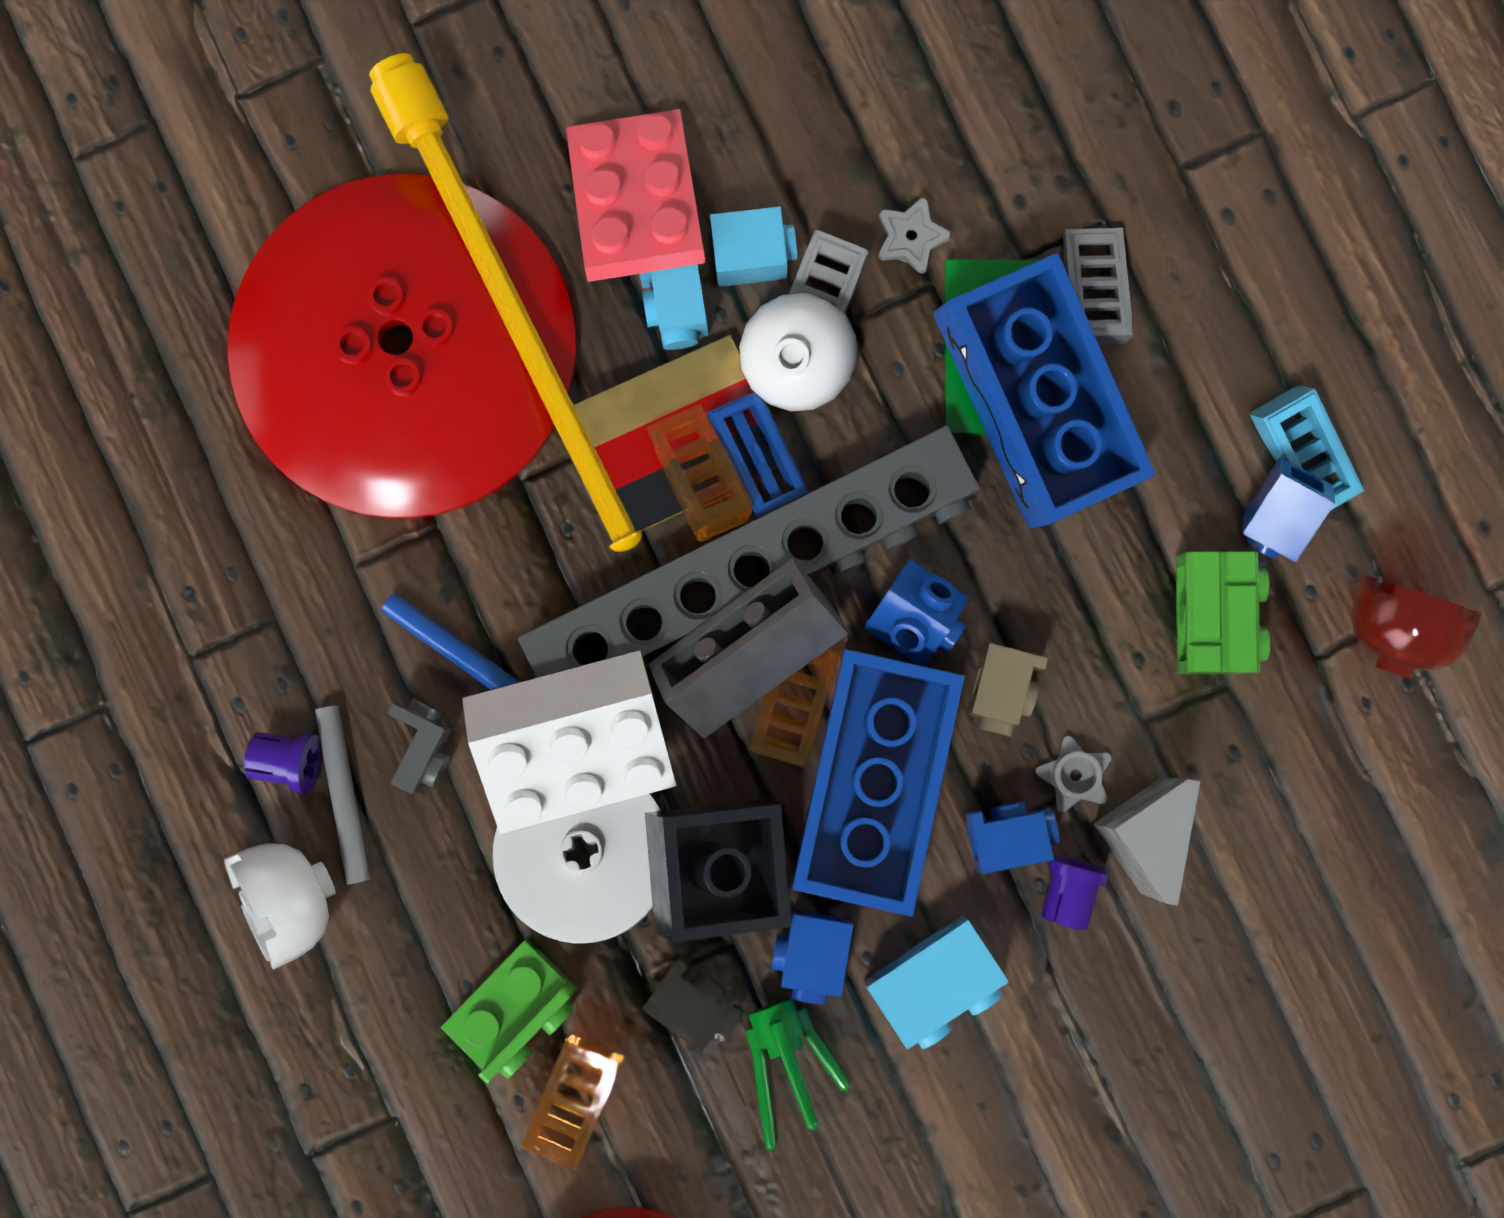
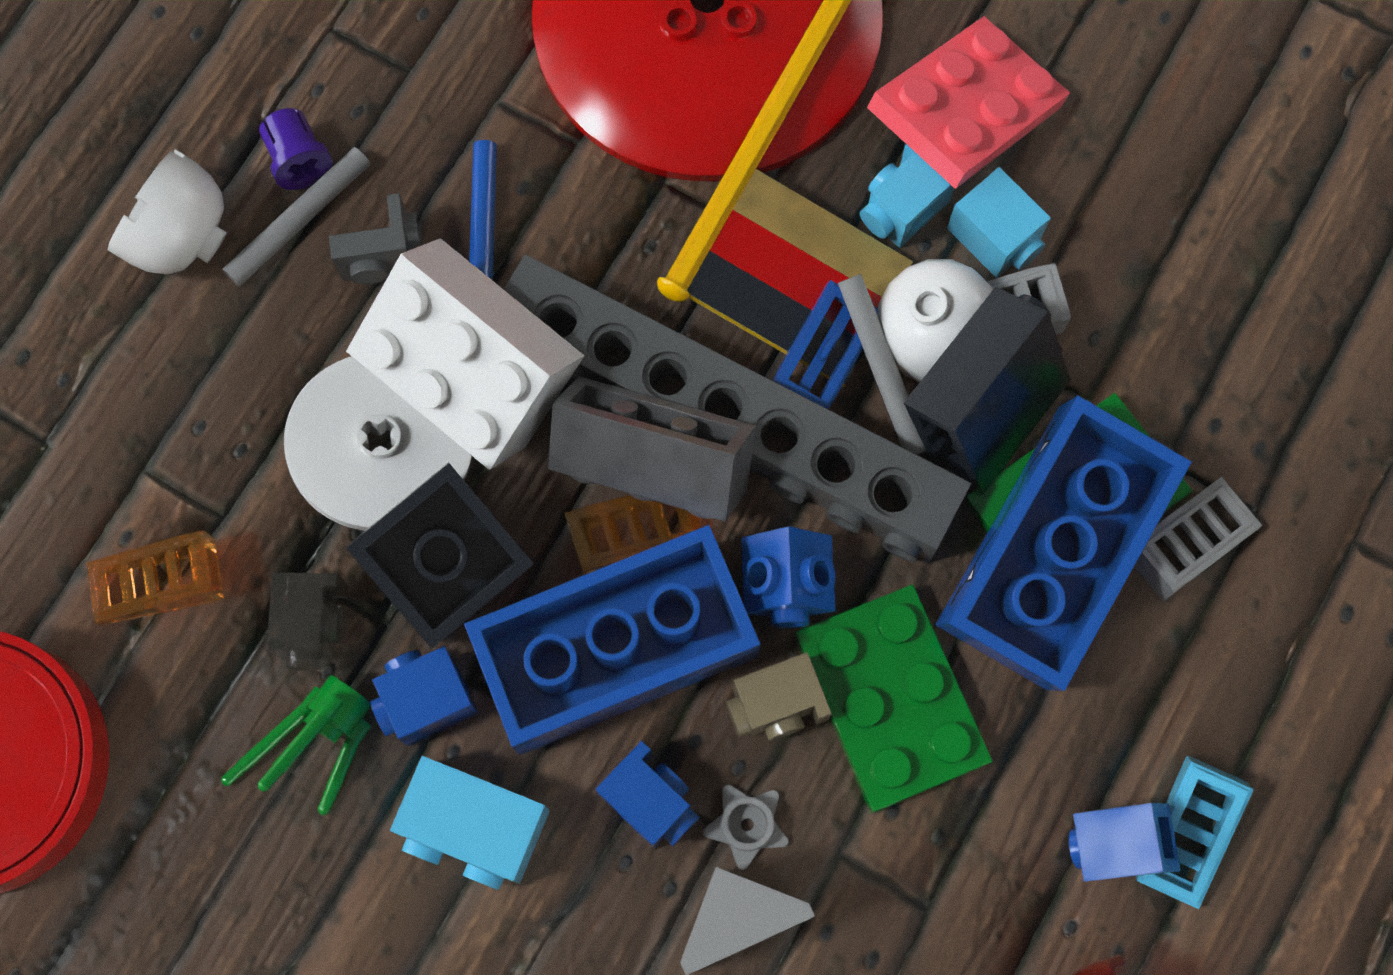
camera: 50 degrees right, 10 degrees down
bright green bracket [440,938,578,1084] -> none
clear orange slope [647,404,752,542] -> none
light grey plate [878,198,951,273] -> none
dark purple bush [1041,855,1109,930] -> none
bright green brick [1176,552,1270,674] -> none
none -> green plate [794,584,993,814]
none -> light grey bar [838,274,926,455]
none -> black brick [904,287,1071,494]

